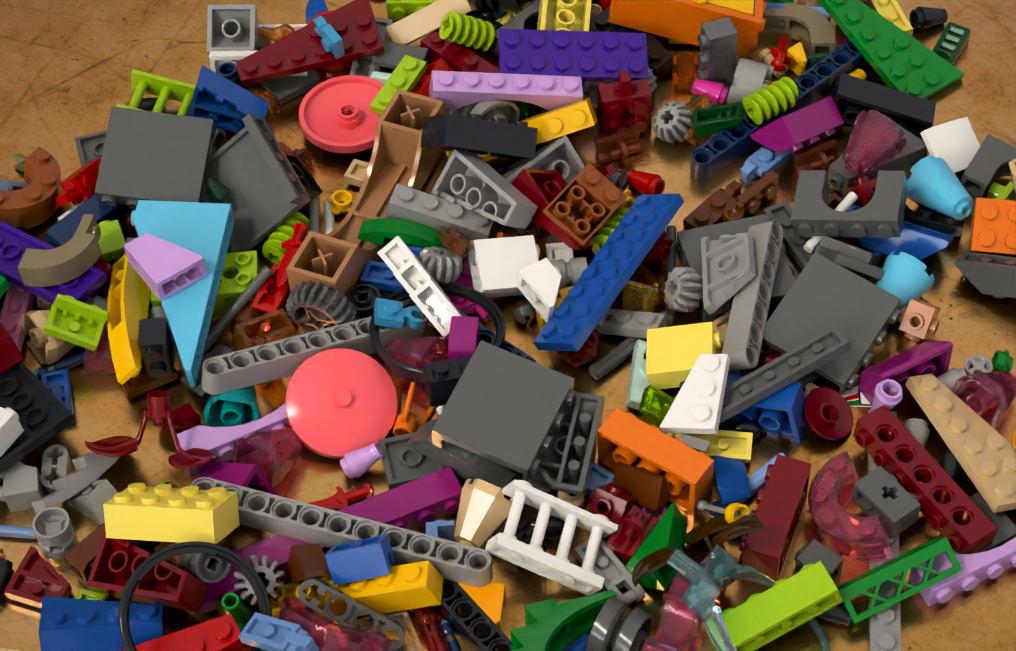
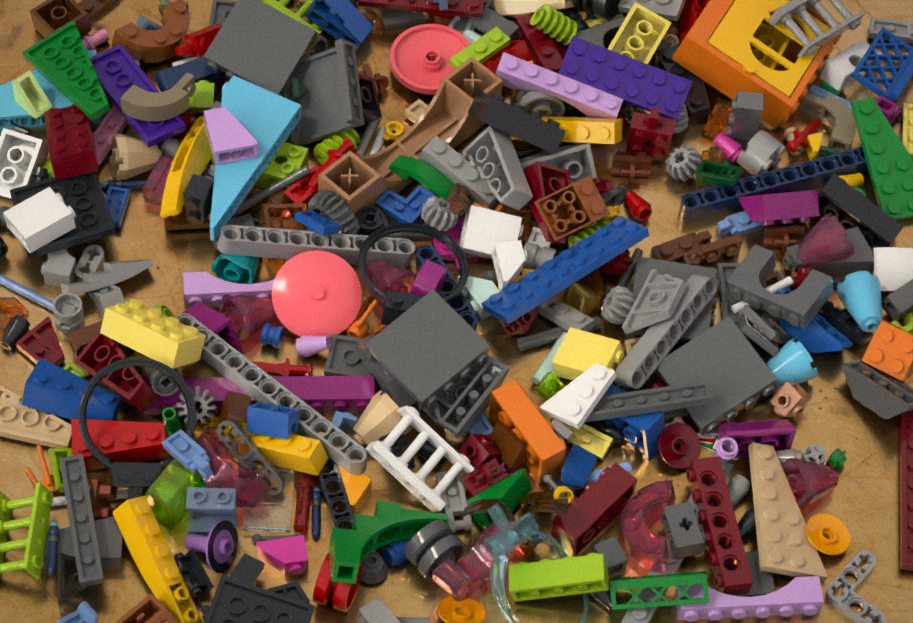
camera: 15 degrees right, 5 degrees up
lime bracket [43,294,109,351] -> none
dark red plant [85,390,216,468] -> none
dark azure plate [374,298,422,329] -> none
white slope [377,235,462,337] -> none
lime piece [742,76,799,125] -> none
none -> blue wheel [260,323,284,349]
none -> blue plate [294,210,341,235]
none -> light aqua slope [457,275,500,321]

